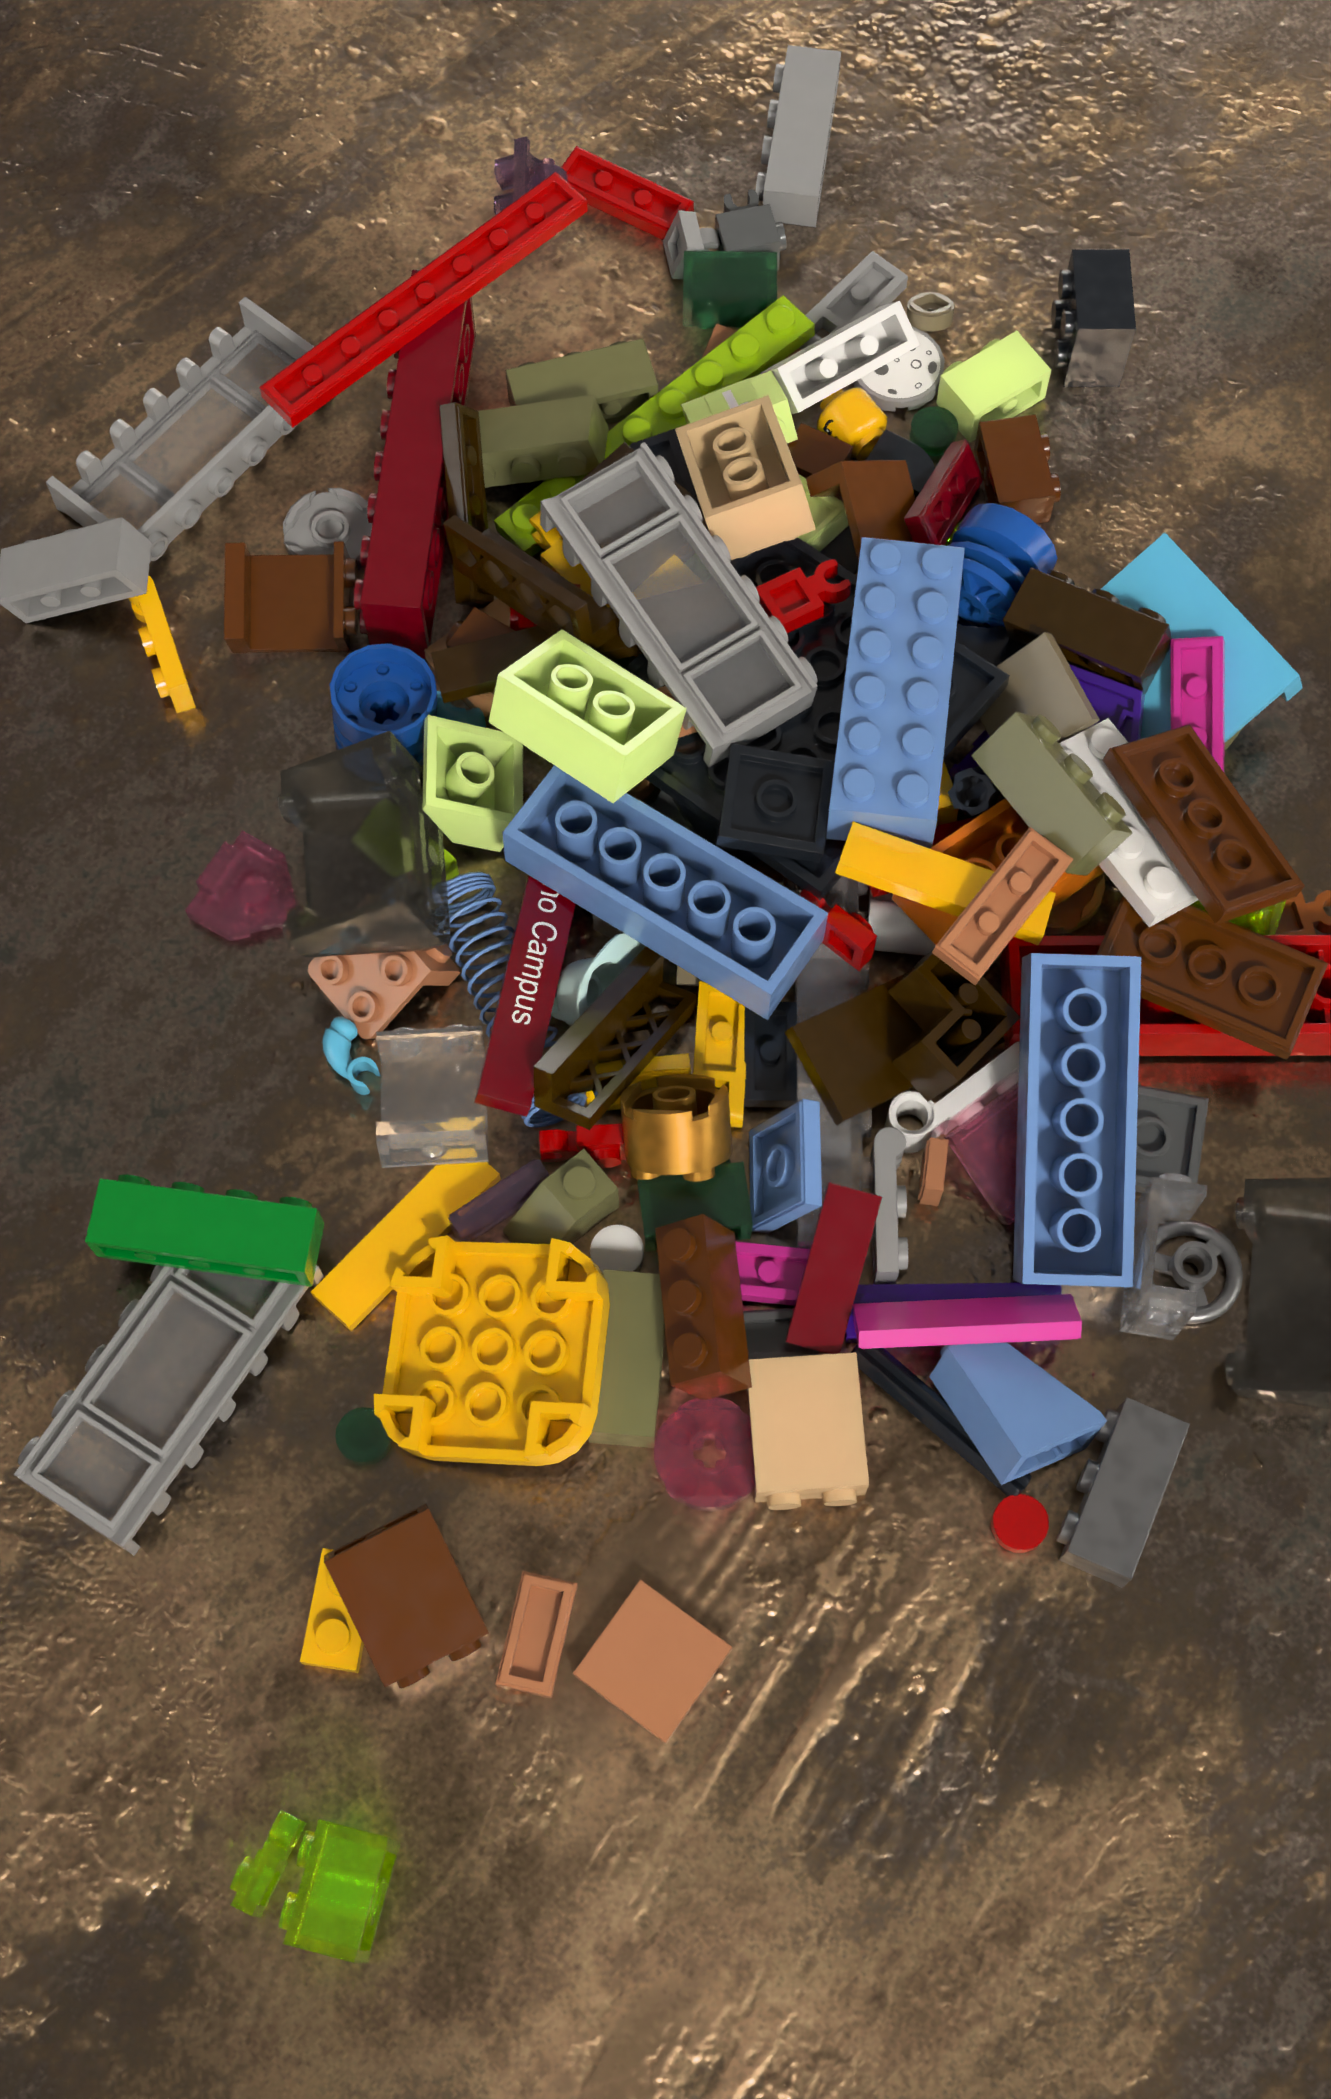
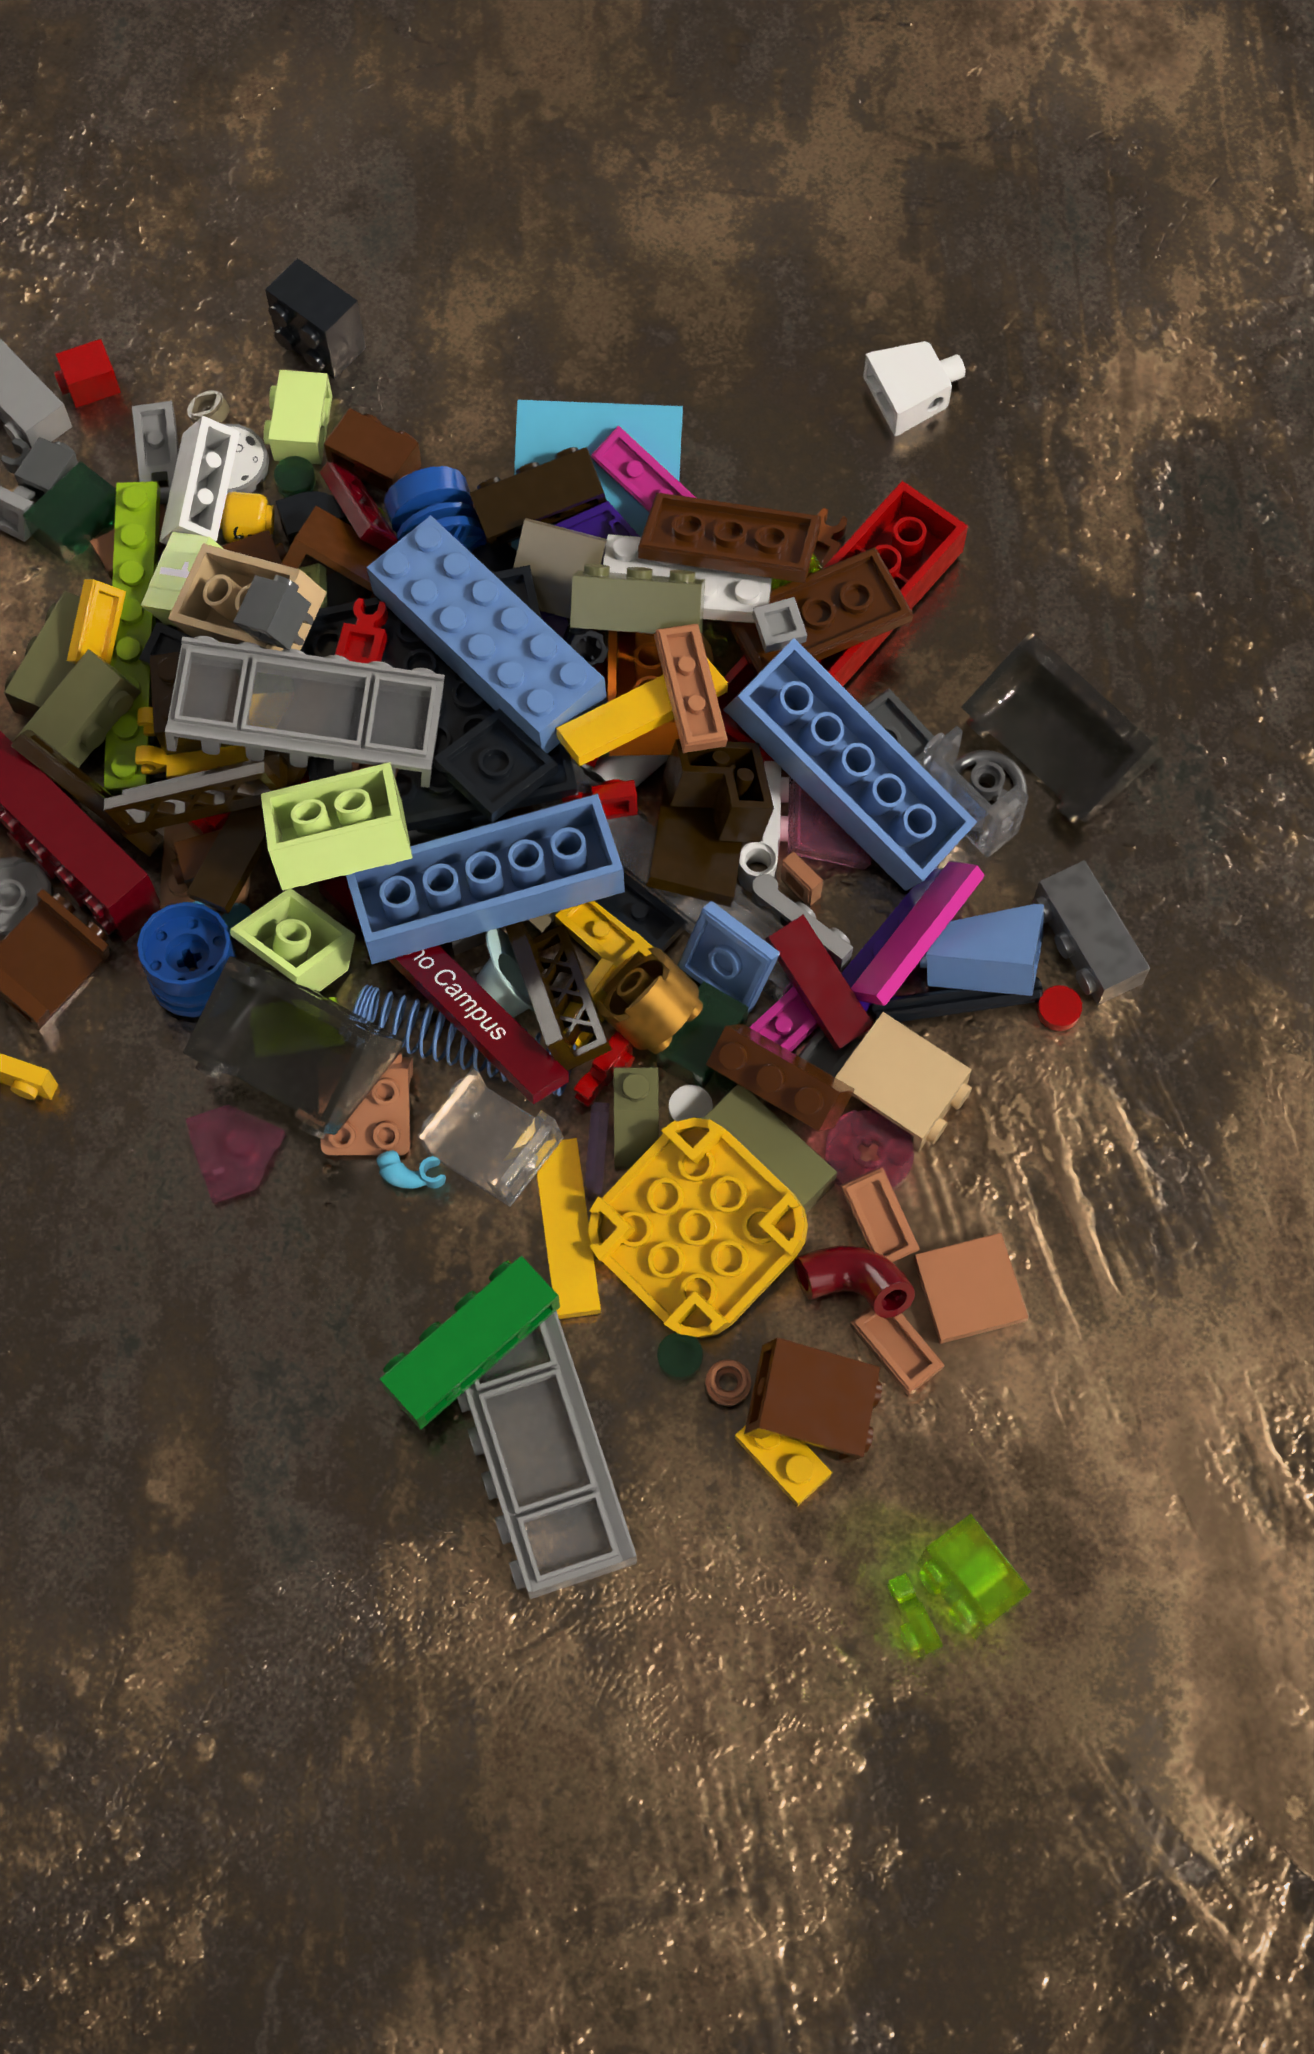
camera: 50 degrees left, 0 degrees up
none -> red brick [54,339,121,408]
none -> yellow tile [67,579,126,664]
none -> dark grey brick [233,575,314,650]
none -> nougat plate [705,1359,751,1406]
none -> light grey tile [752,597,807,653]
none -> dark red cylinder [794,1245,915,1318]
none -> nougat tile [840,1167,920,1263]

